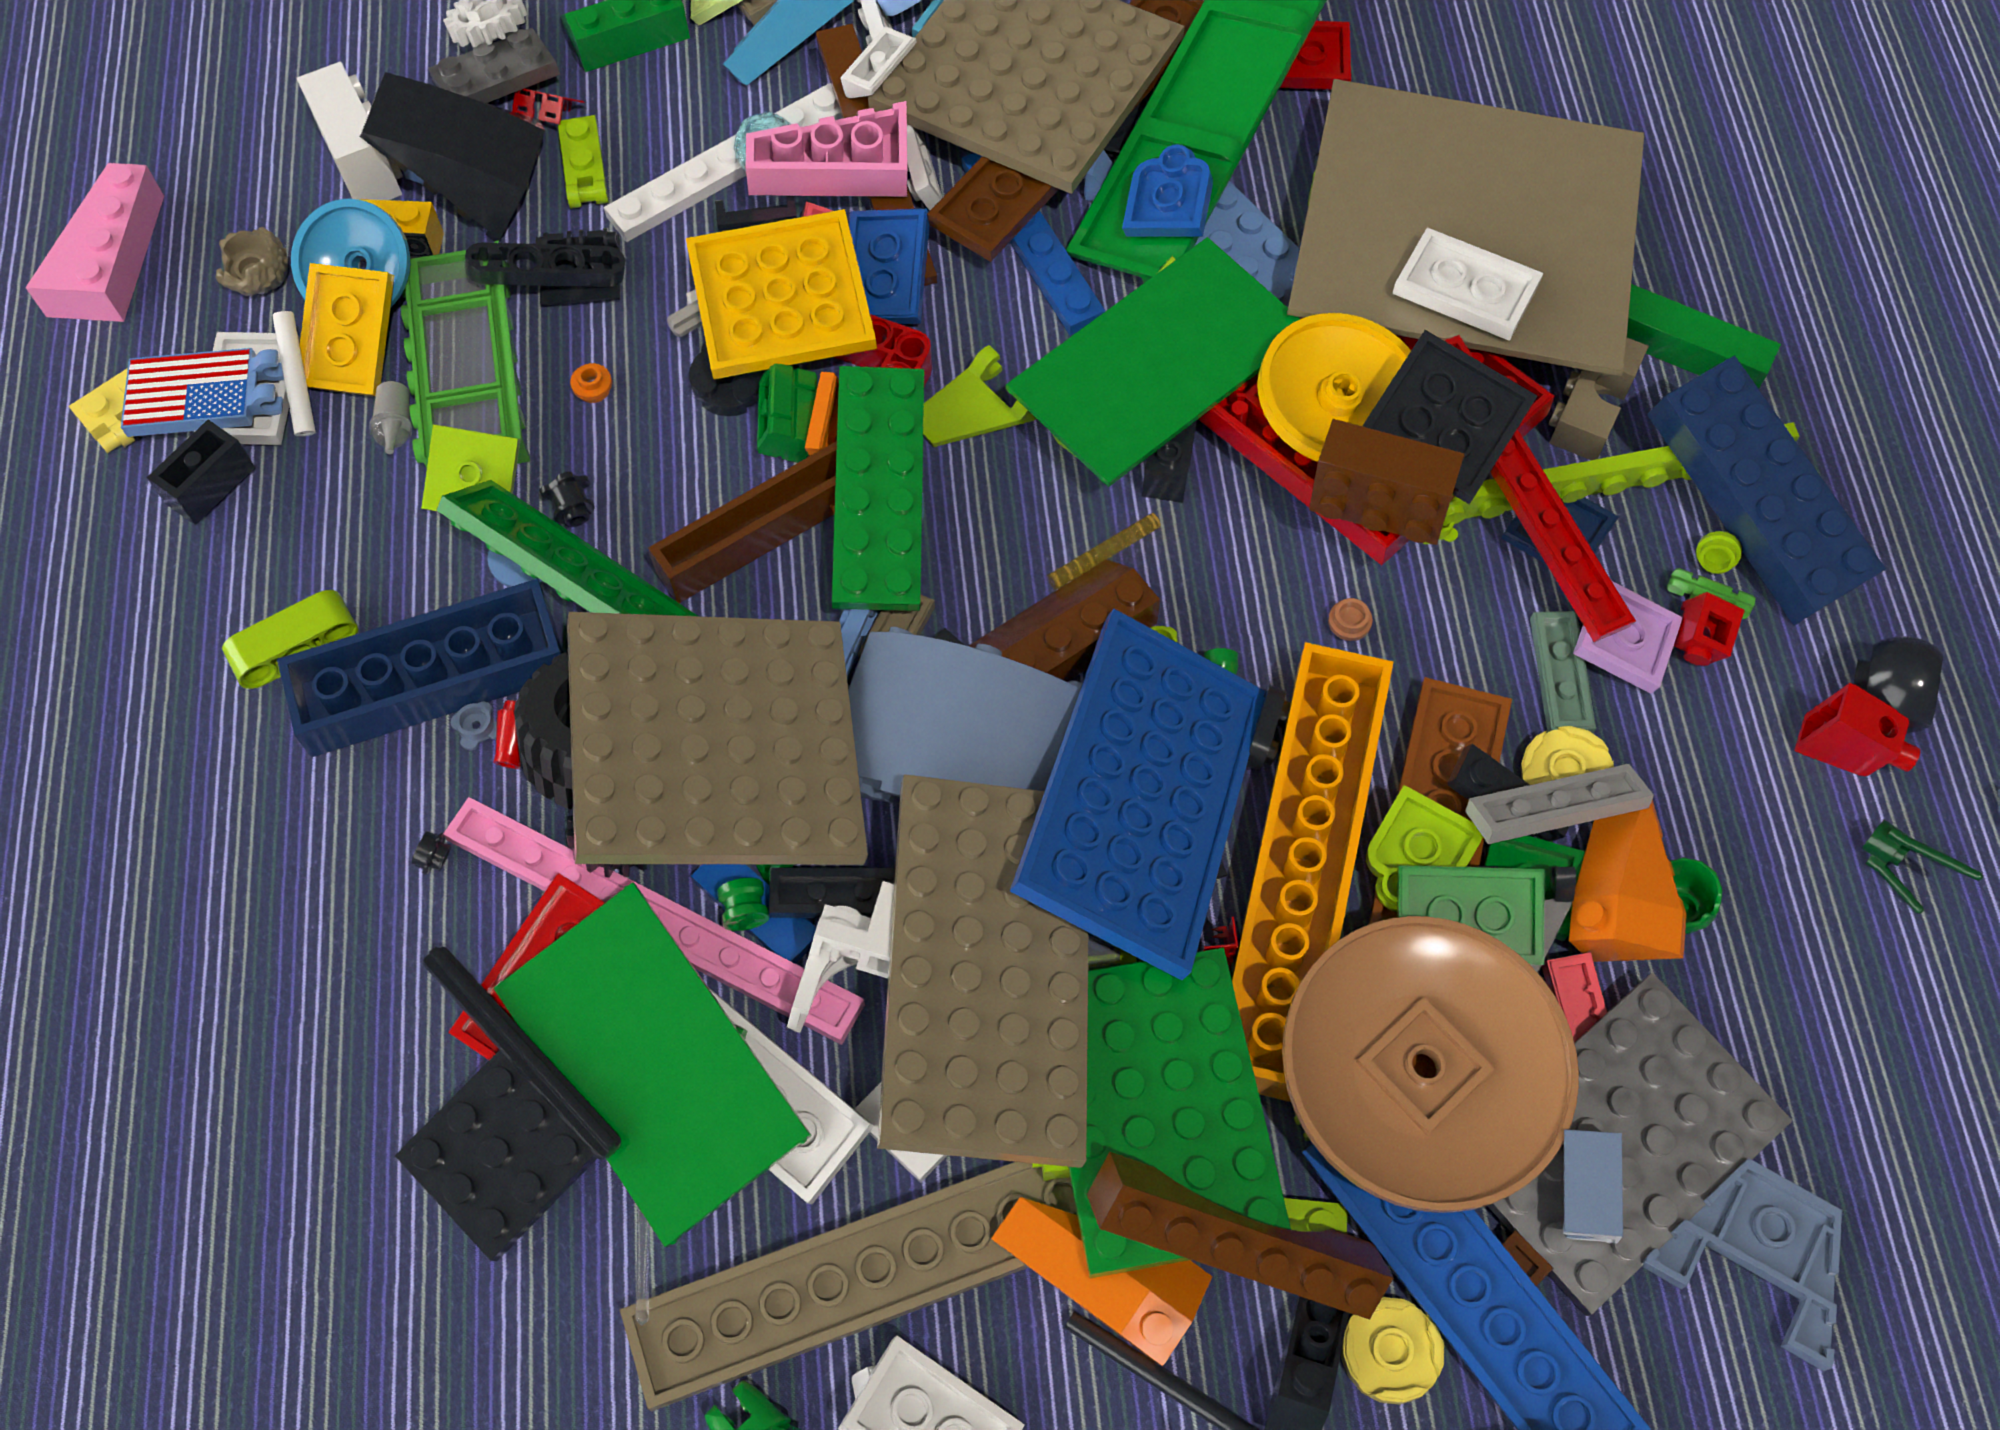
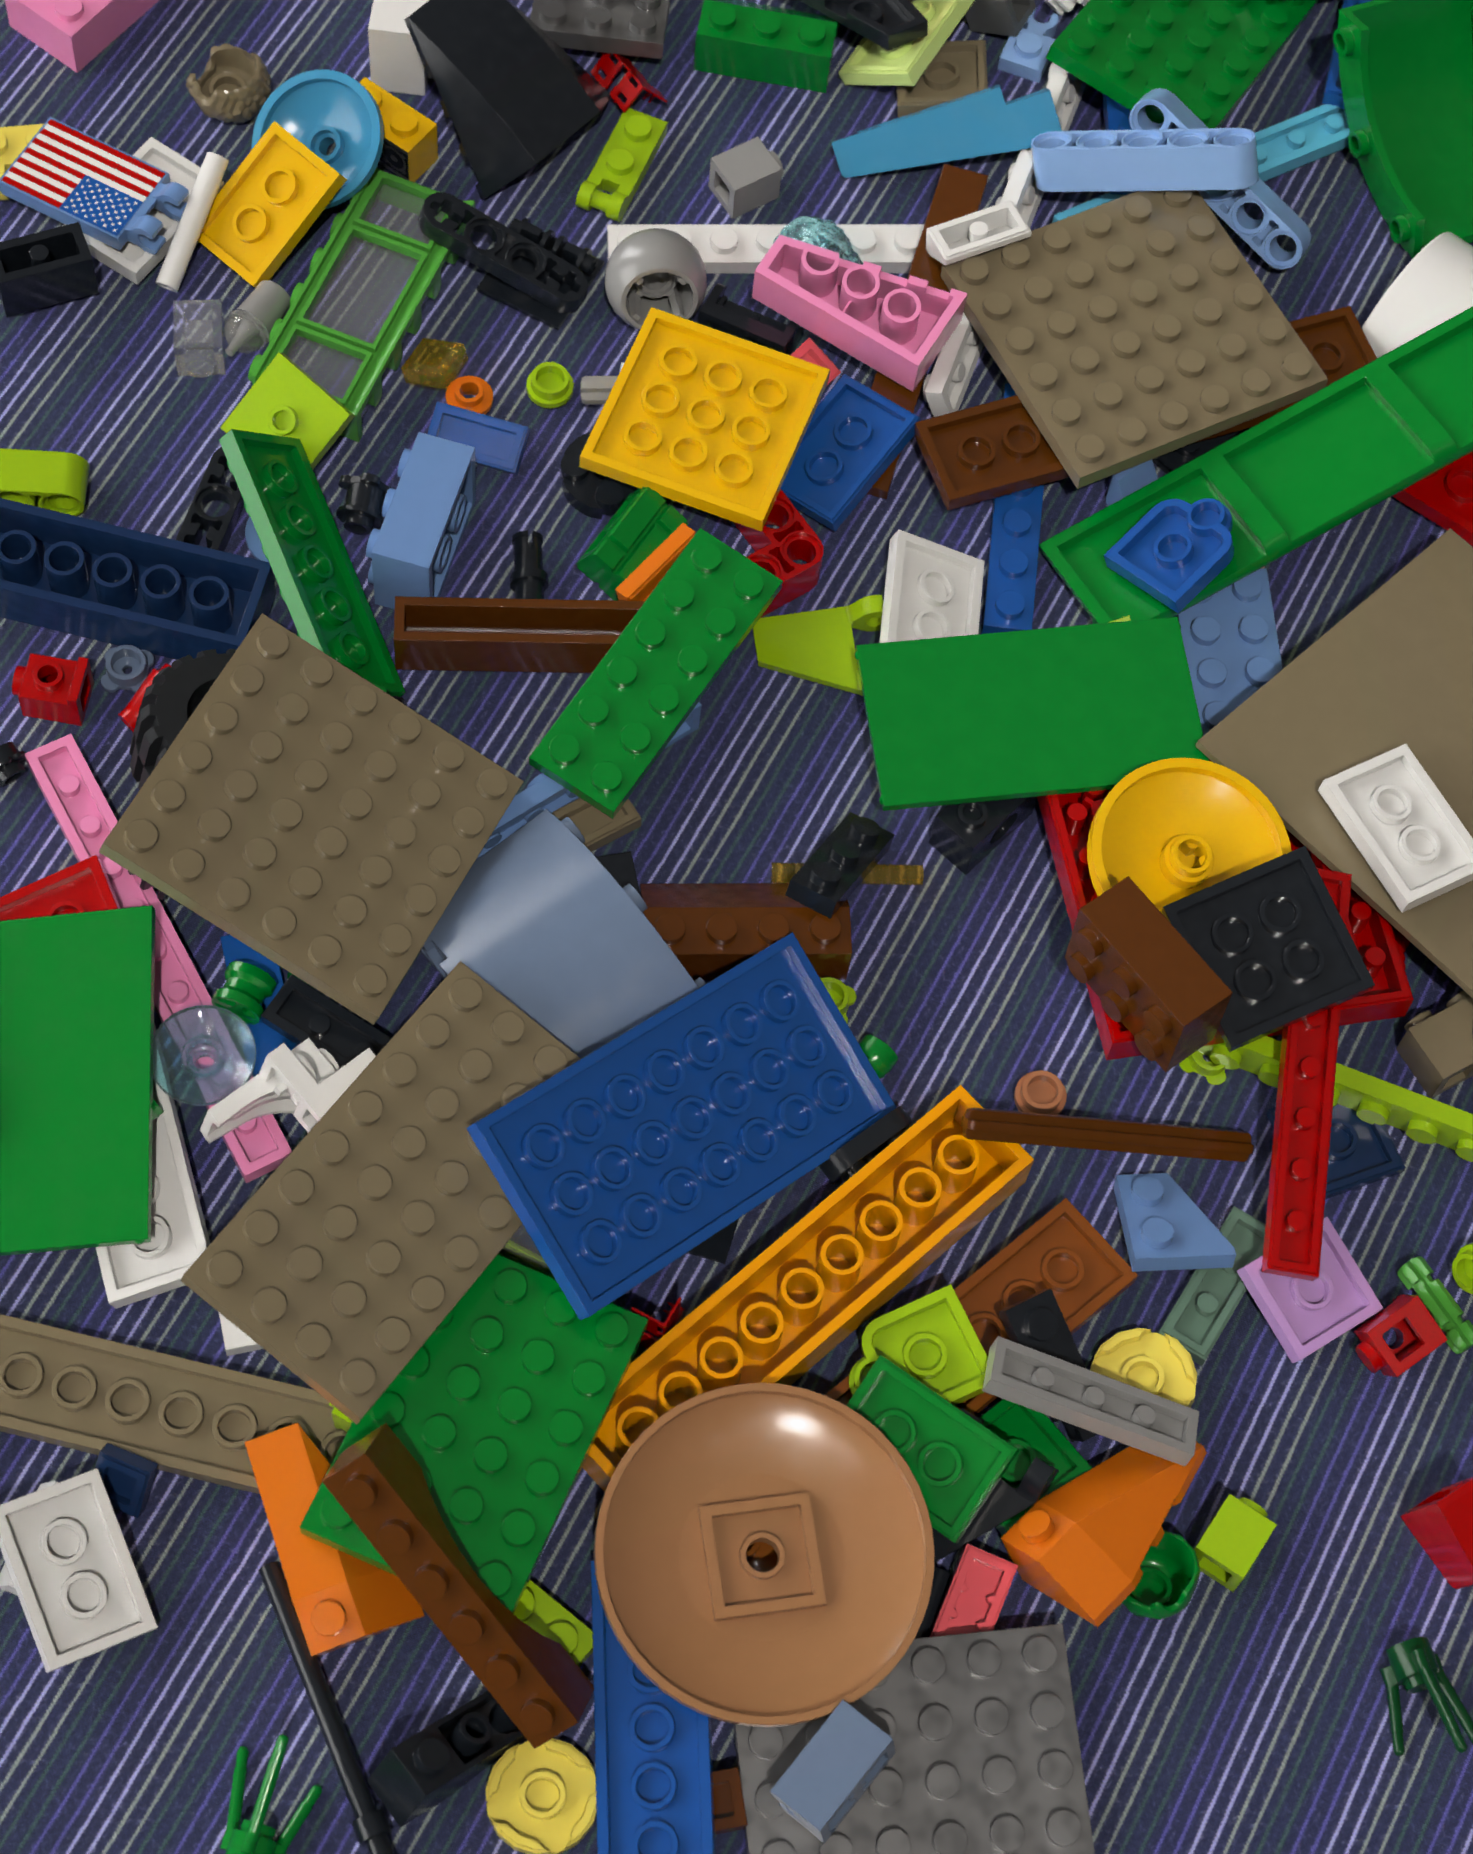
camera: 25 degrees right, 0 degrees up
none -> red brick [12,653,94,726]
none -> dark blue tile [95,1443,158,1518]
none -> clear light blue dish [153,1005,257,1106]
none -> clear brick [173,299,226,378]
none -> black beam [176,447,244,552]
none -> medium blue brick [366,432,476,609]
none -> clear yellow plate [401,338,469,389]
none -> blue tile [427,401,530,475]
none -> black pin [510,530,549,599]
none -> lime plate [526,362,574,408]
none -> light grey wheel [604,228,707,330]
none -> light grey brick [708,137,783,219]
none -> black plate [785,812,895,919]
none -> white plate [879,530,985,643]
none -> reddish brown axle [961,1108,1254,1162]
none -> medium blue wing [1113,1173,1236,1272]
none -> lime brick [1194,1494,1277,1592]

